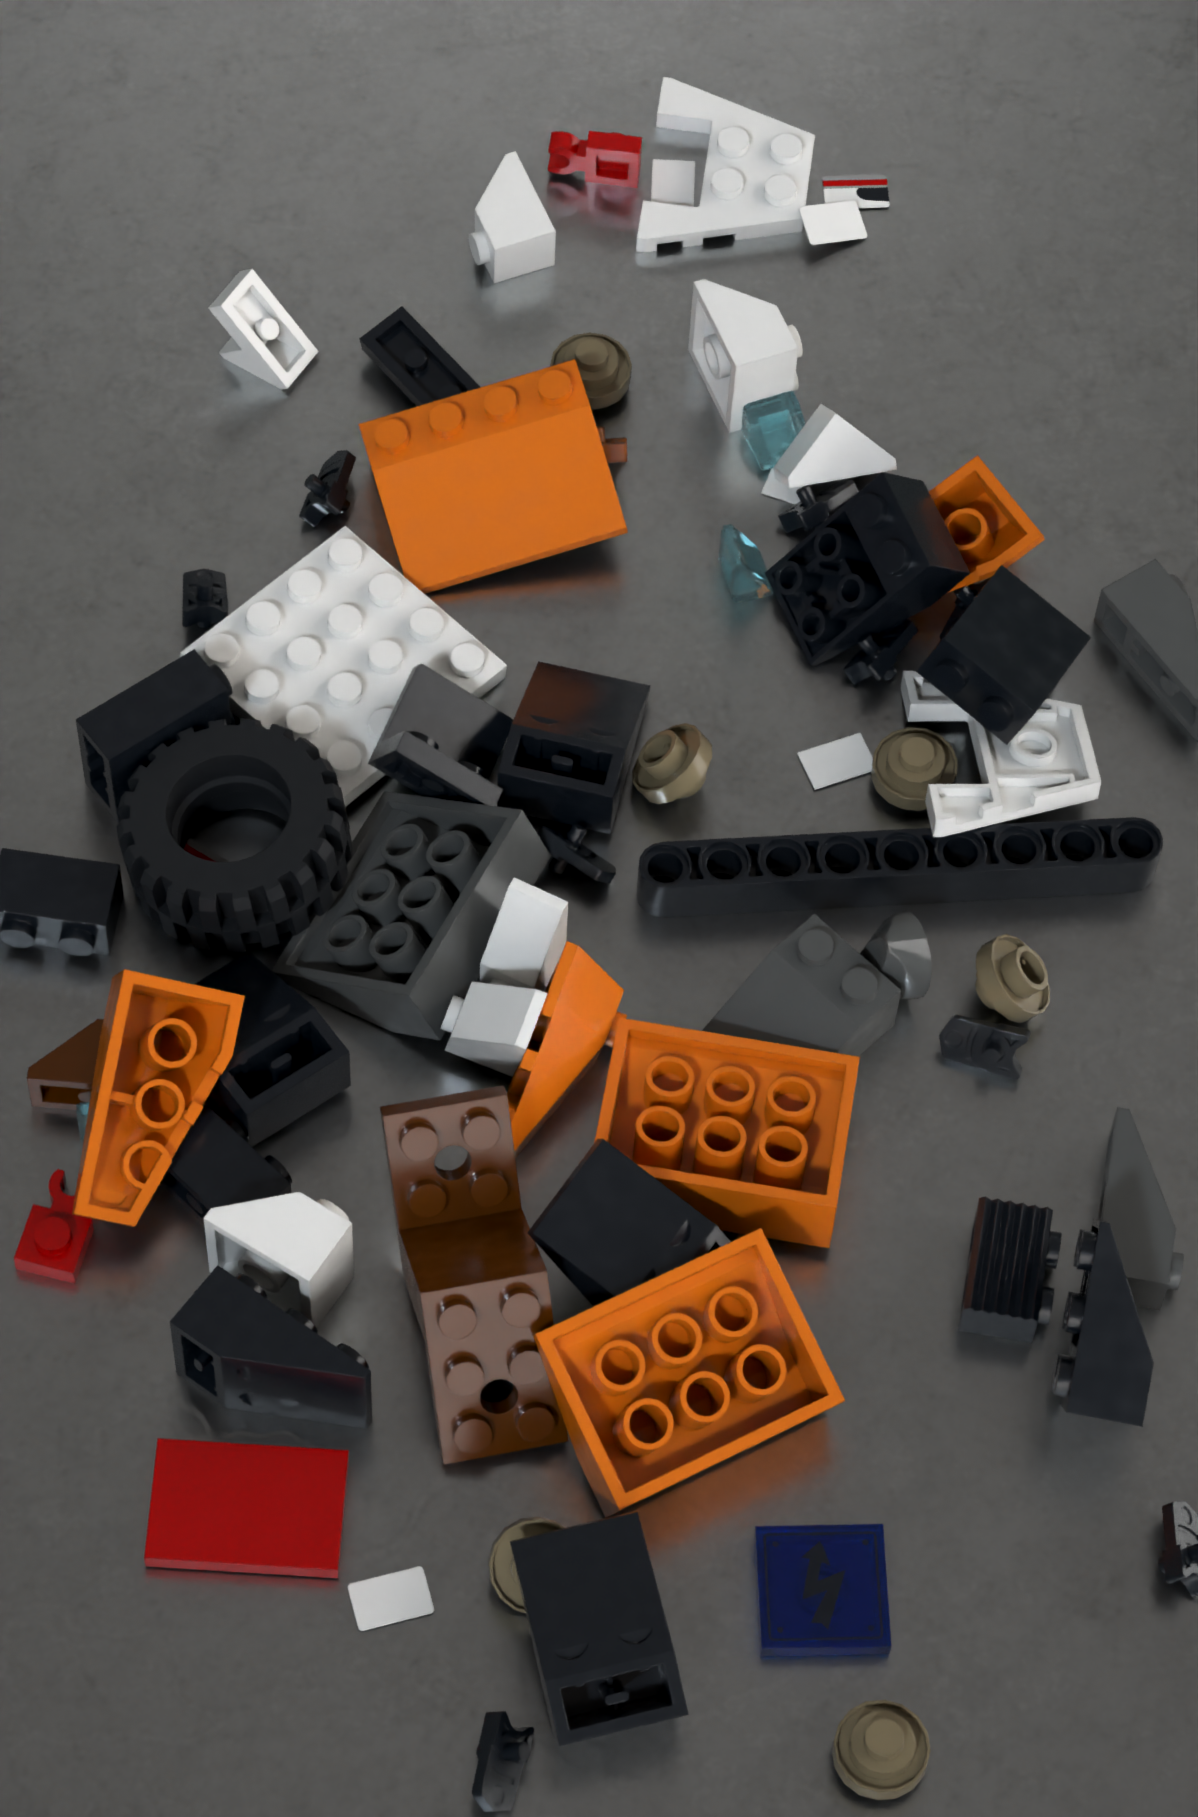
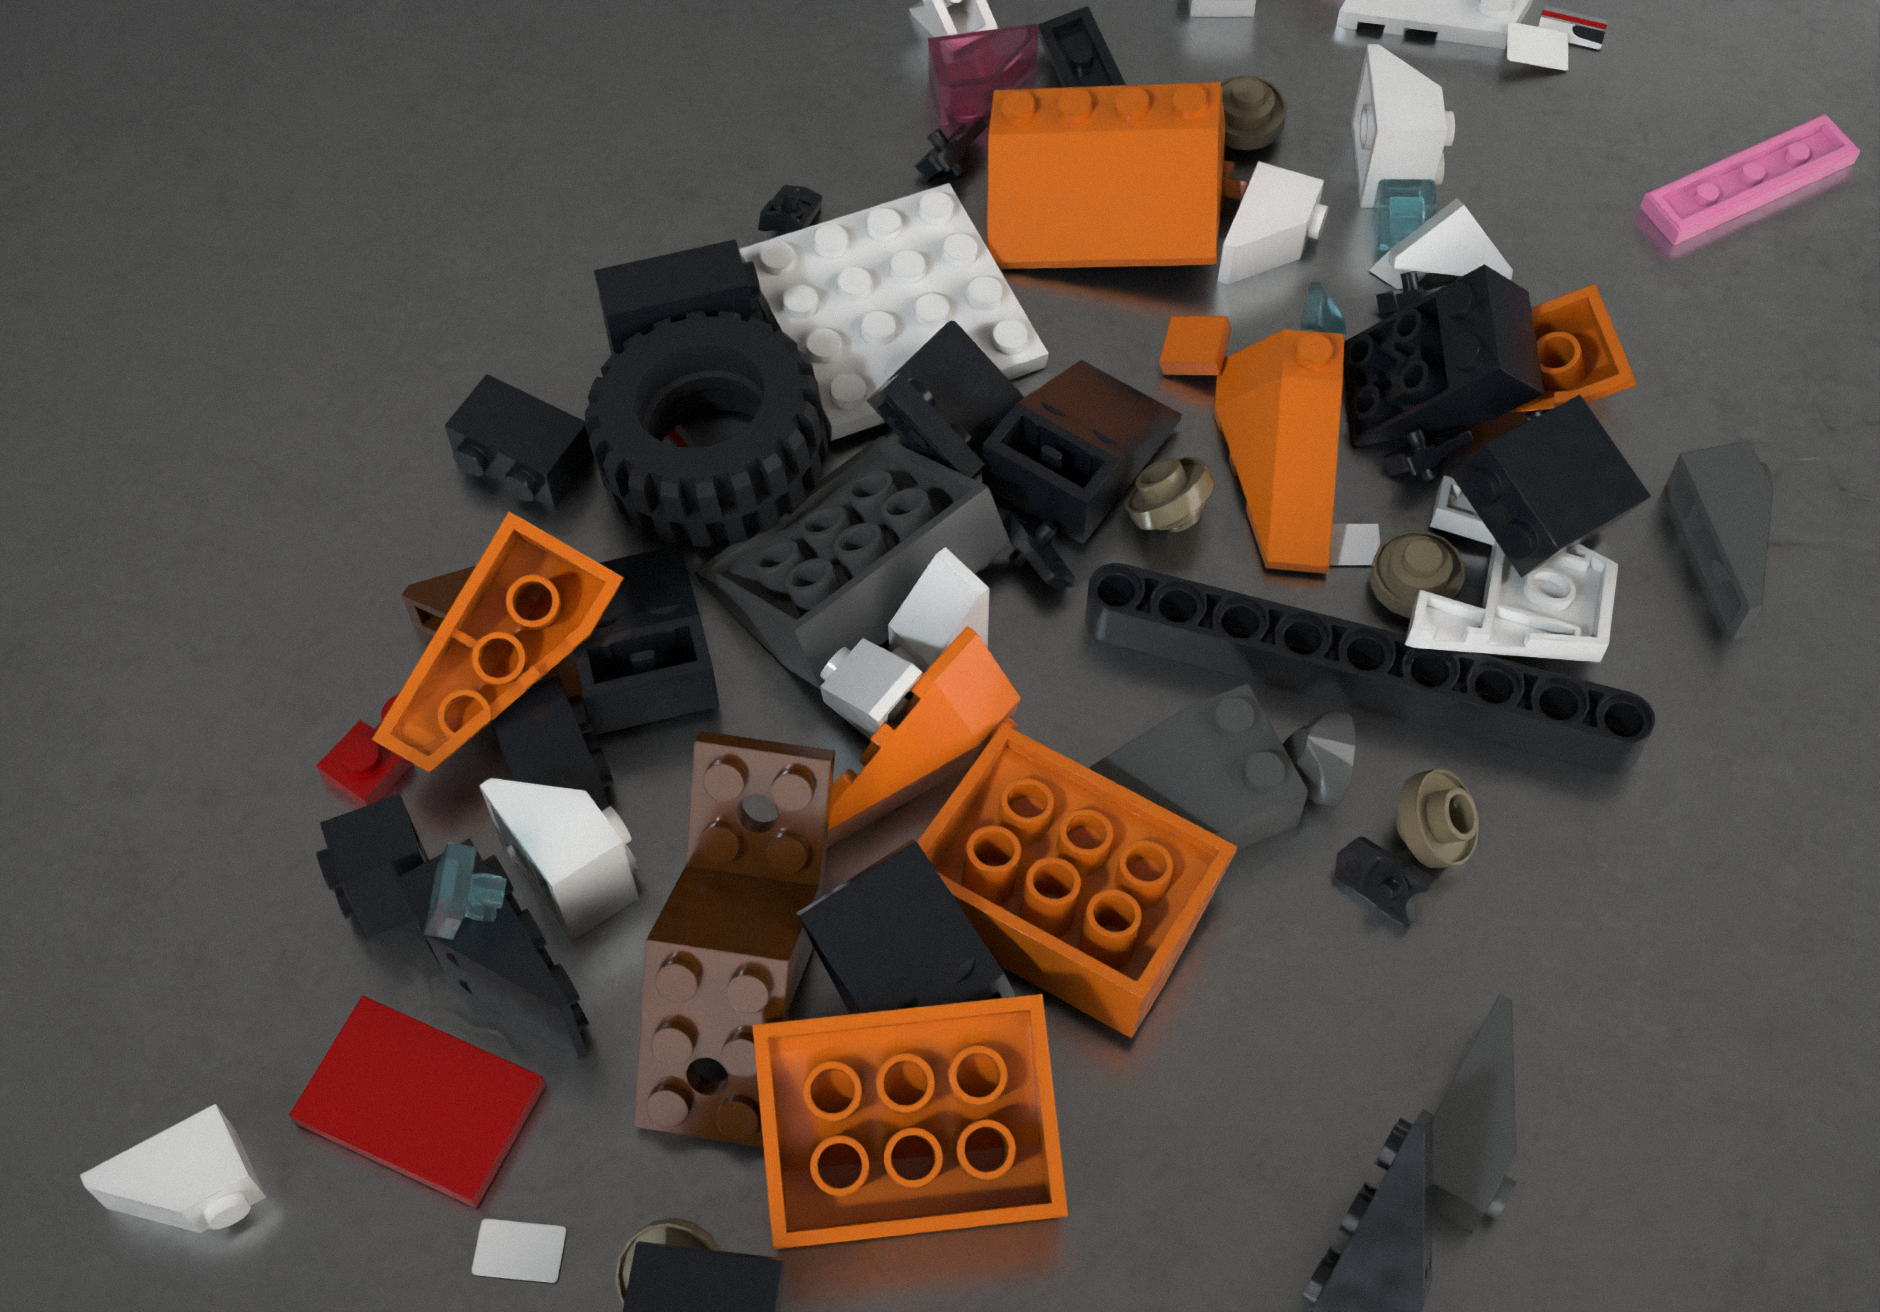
camera: 25 degrees right, 0 degrees up
black brick [958,1196,1062,1343] -> none
none -> white slope [80,1104,266,1233]
none -> black brick [316,794,429,937]
none -> clear light blue tile [425,842,507,940]
none -> clear pink slope [928,24,1038,125]
none -> orange tile [1159,316,1232,375]
none -> orange wedge [1214,329,1344,574]
none -> white slope [1217,161,1329,285]
none -> bright pink tile [1640,114,1860,246]

